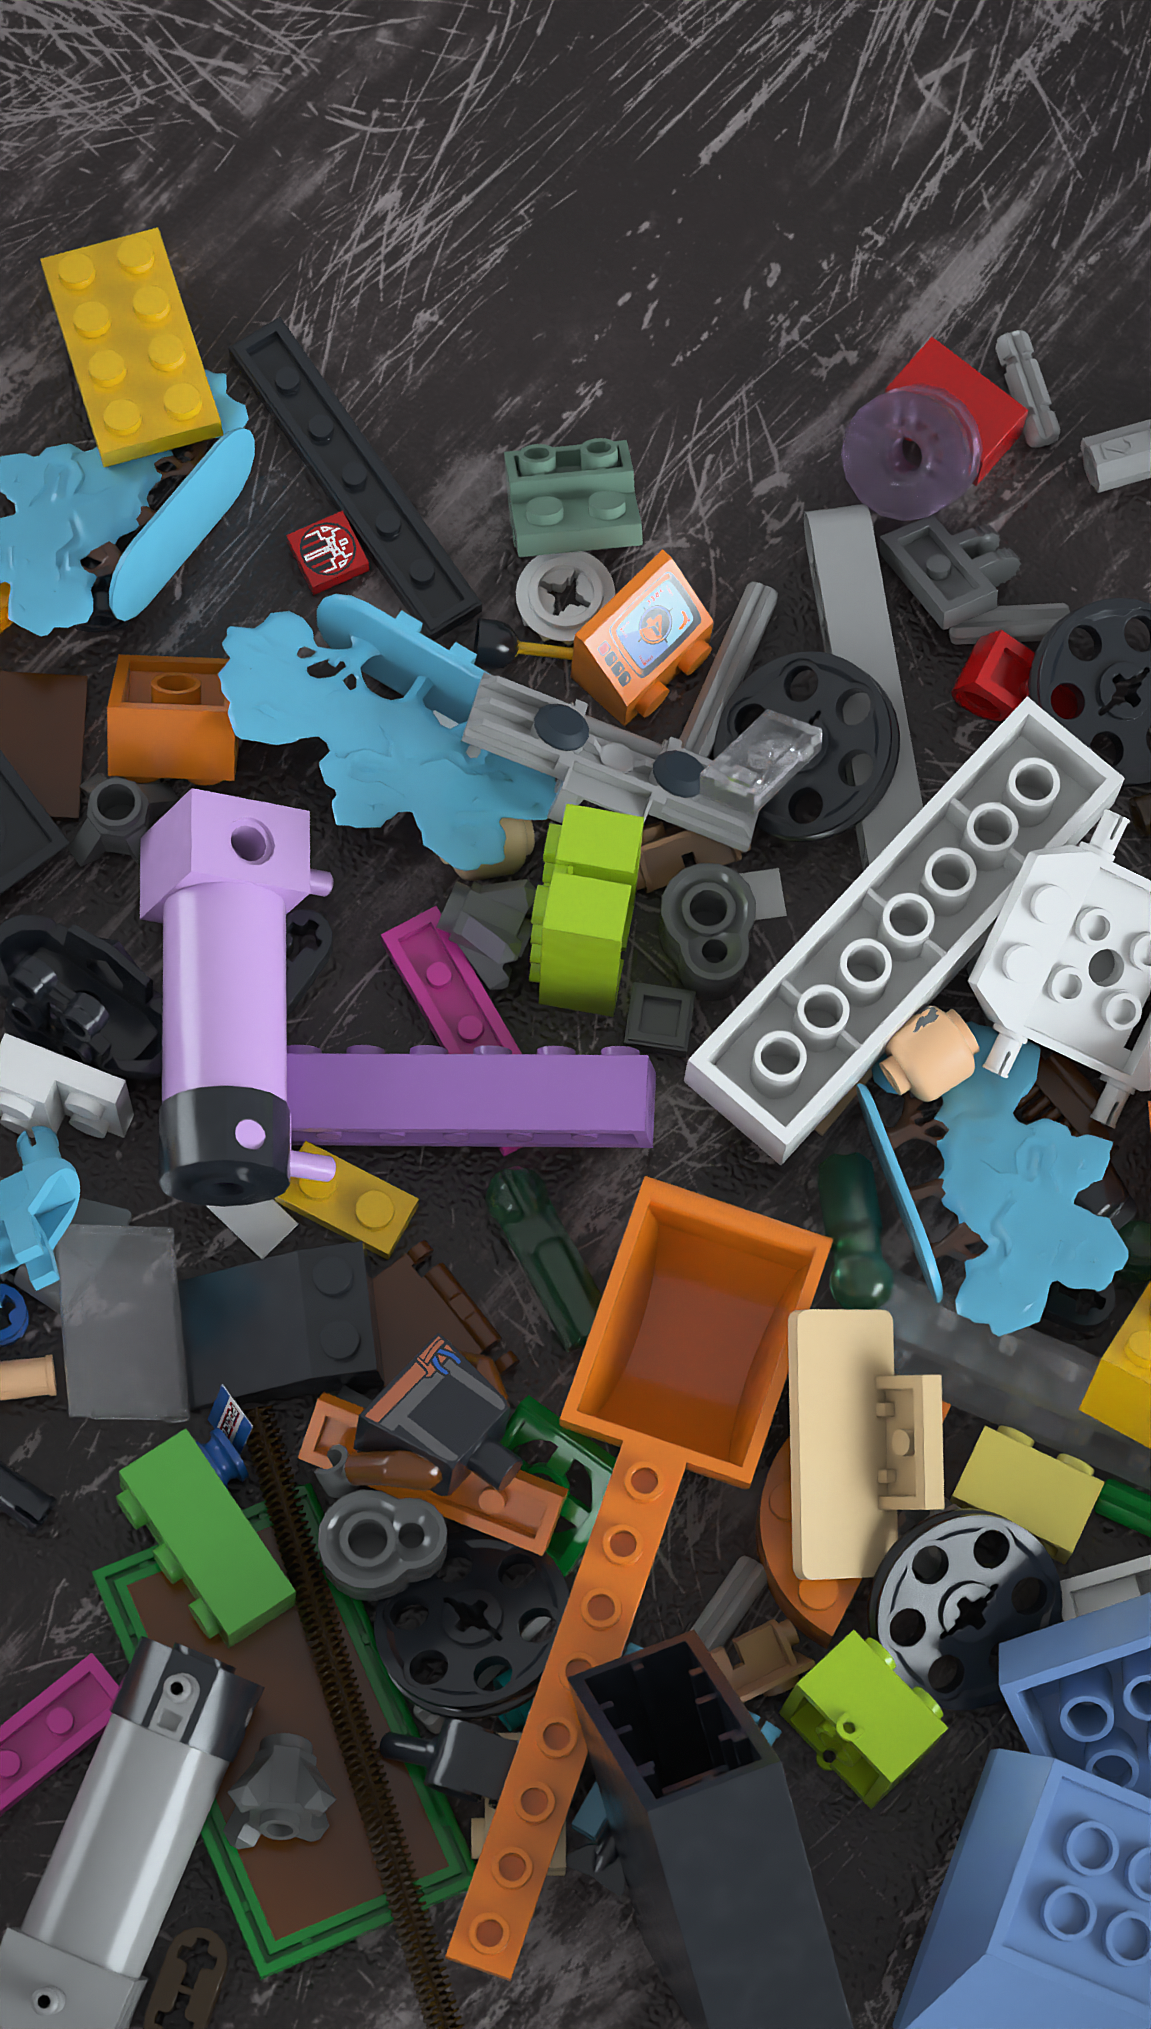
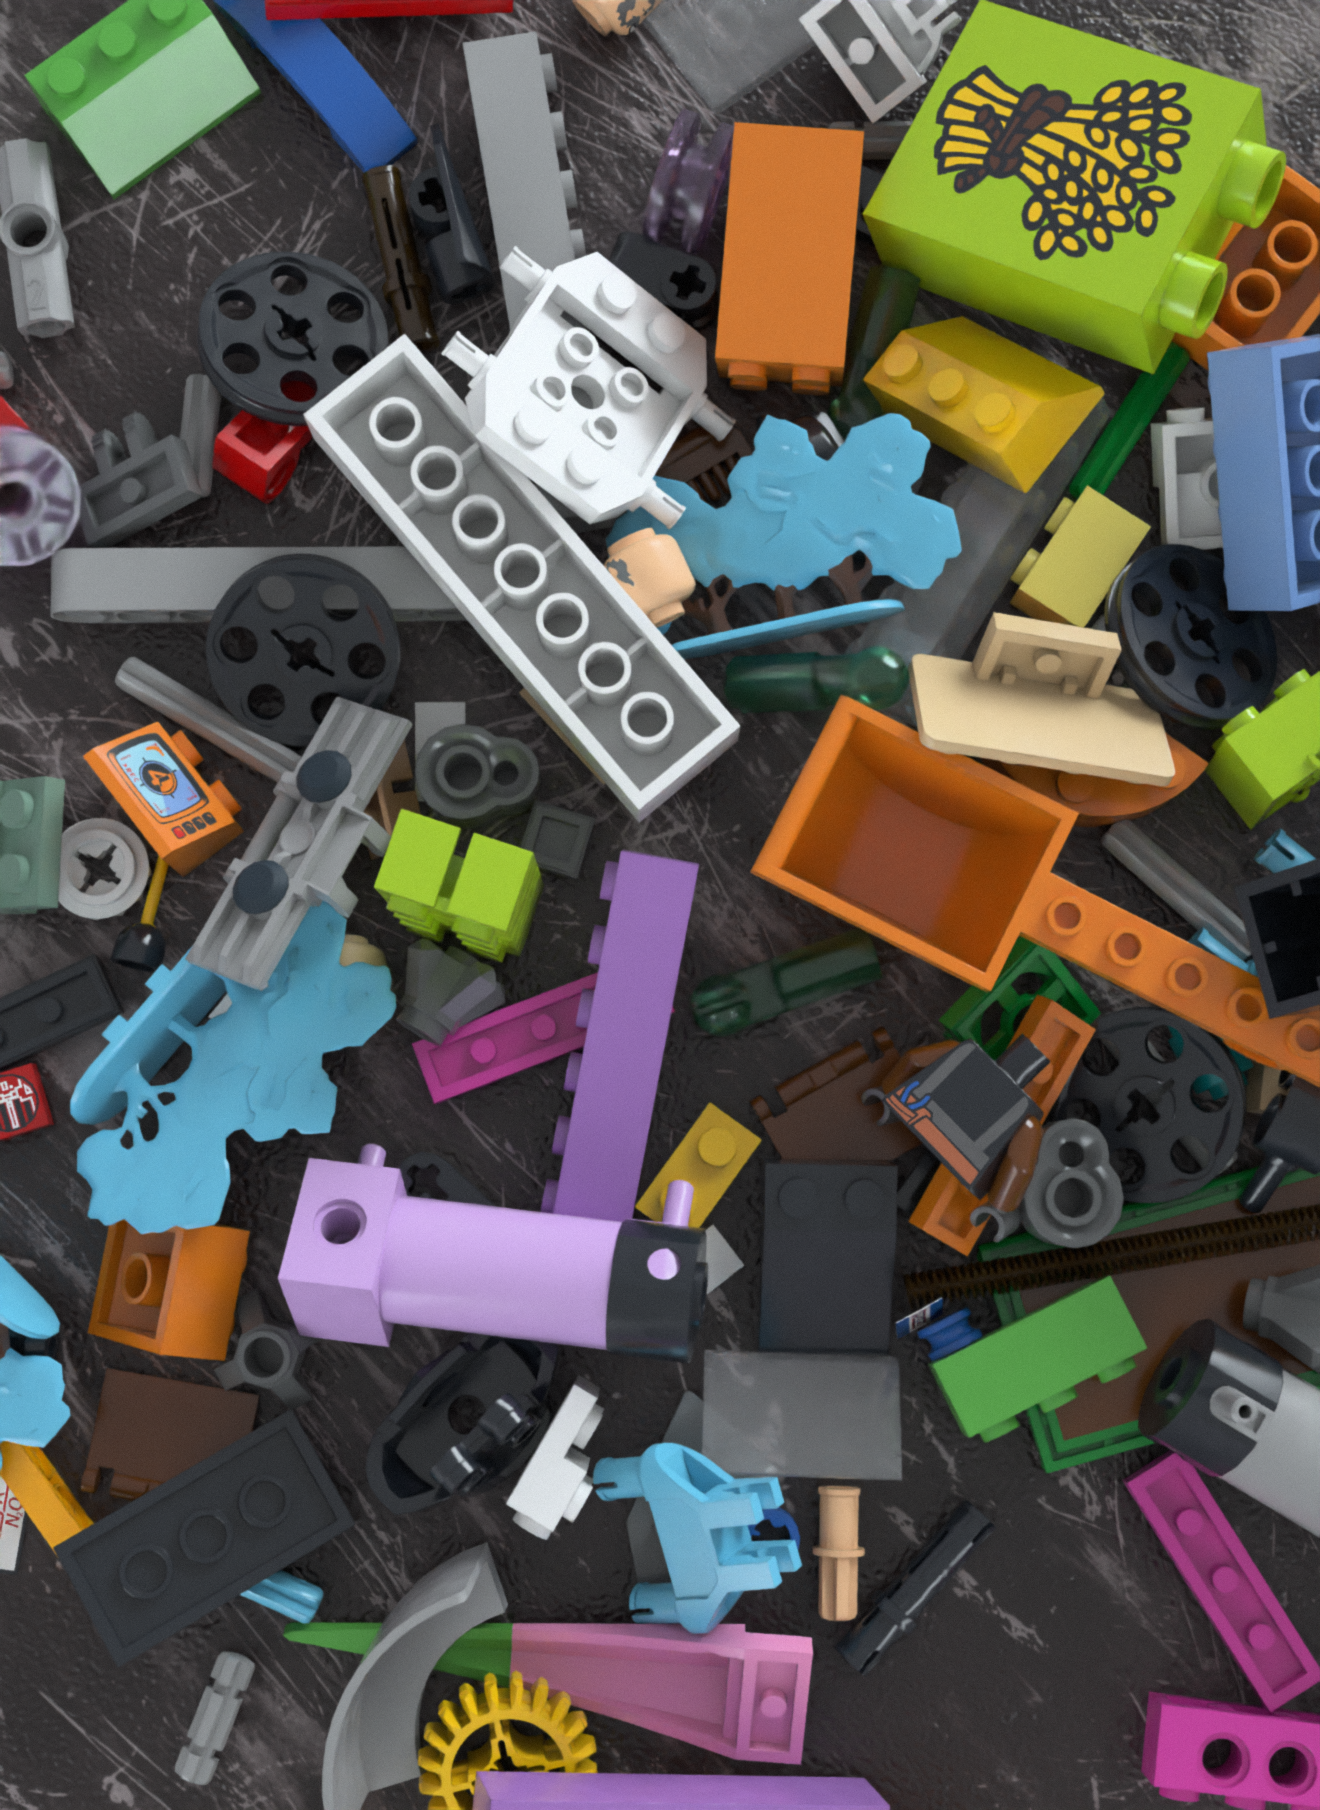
camera: 80 degrees left, 10 degrees up
clear plate [700,709,822,815] -> none
medium nougat hinge [709,1619,816,1703] -> none

